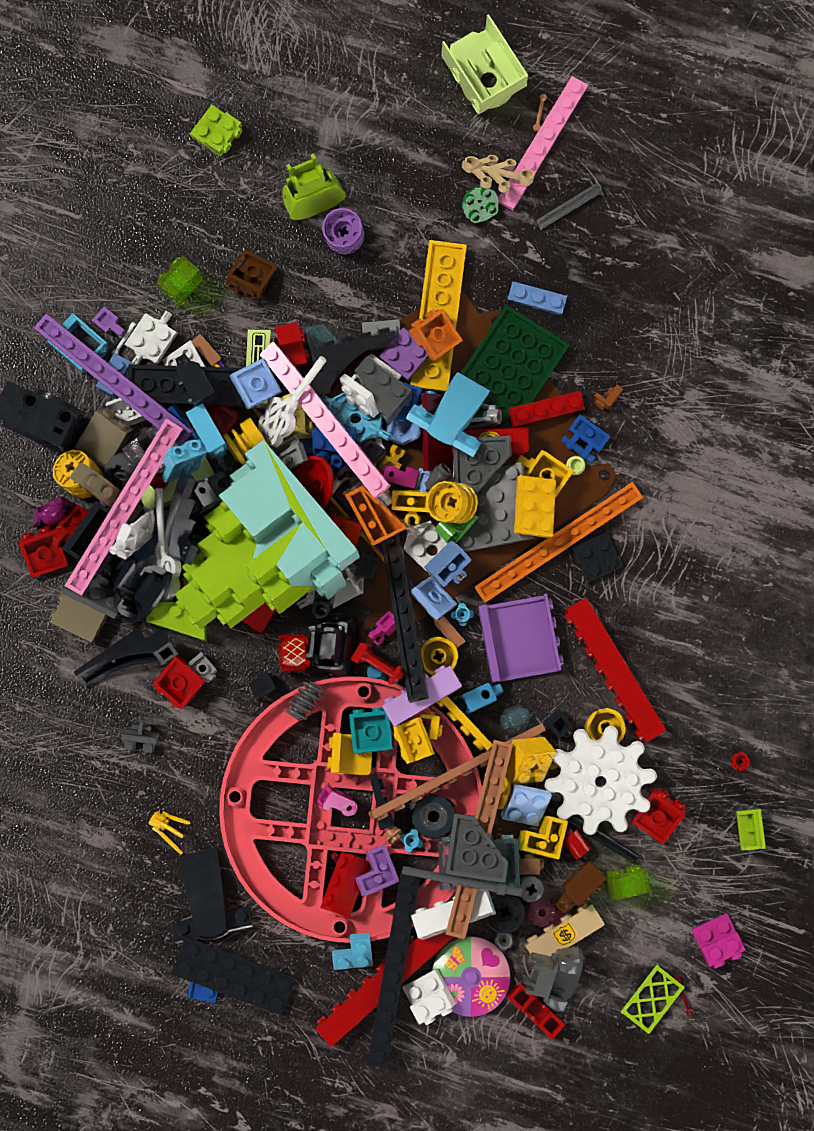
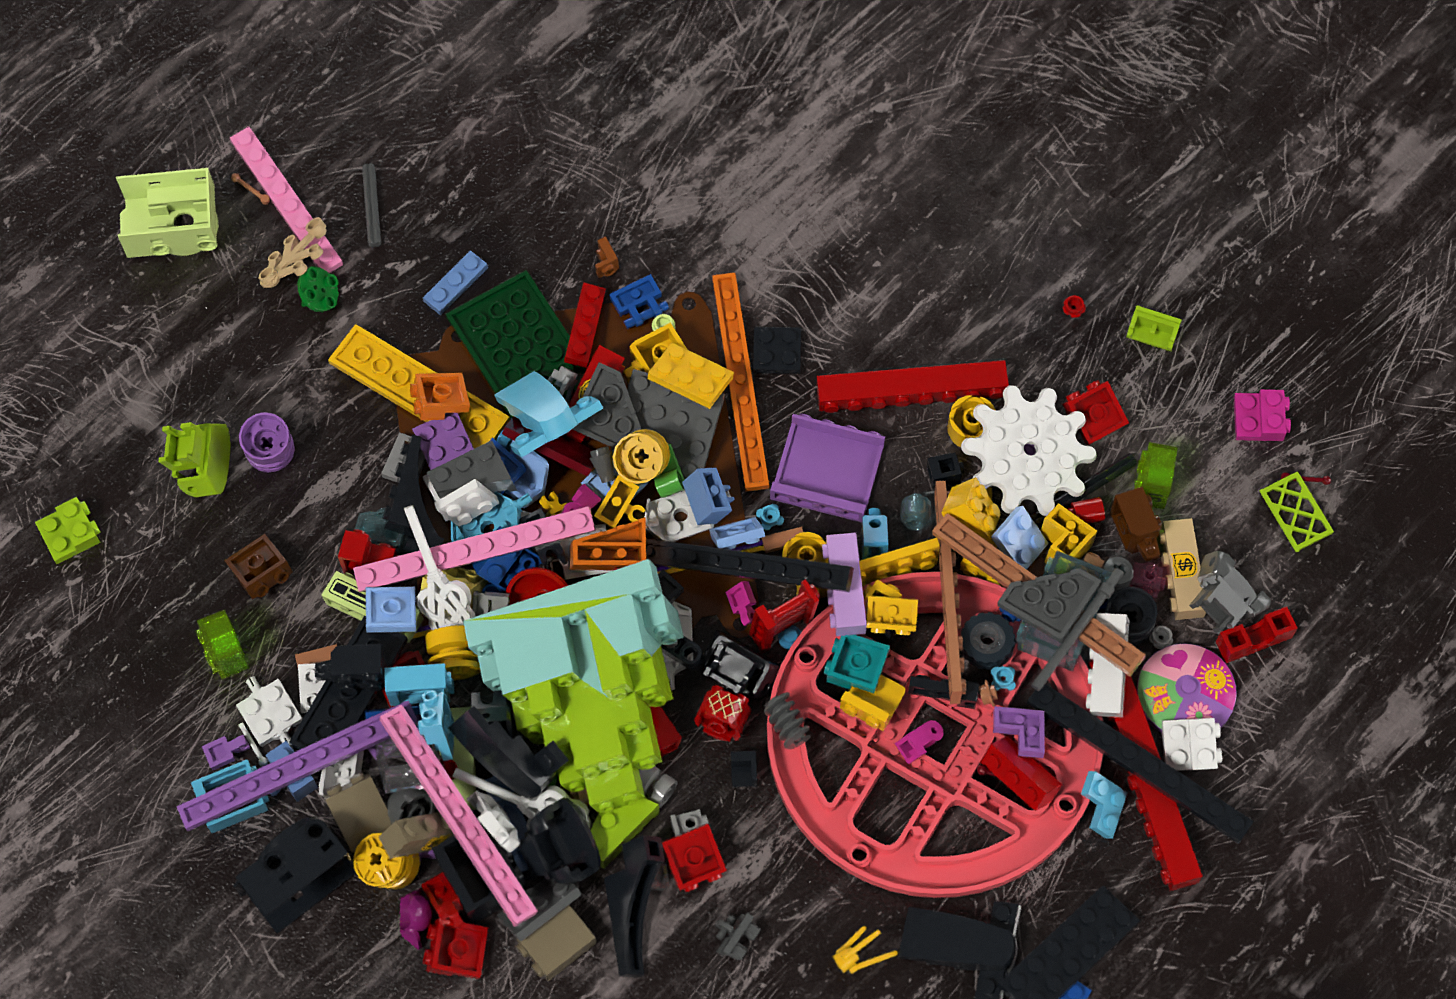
camera: 60 degrees left, 15 degrees down
none -> light grey wheel [639,767,677,808]

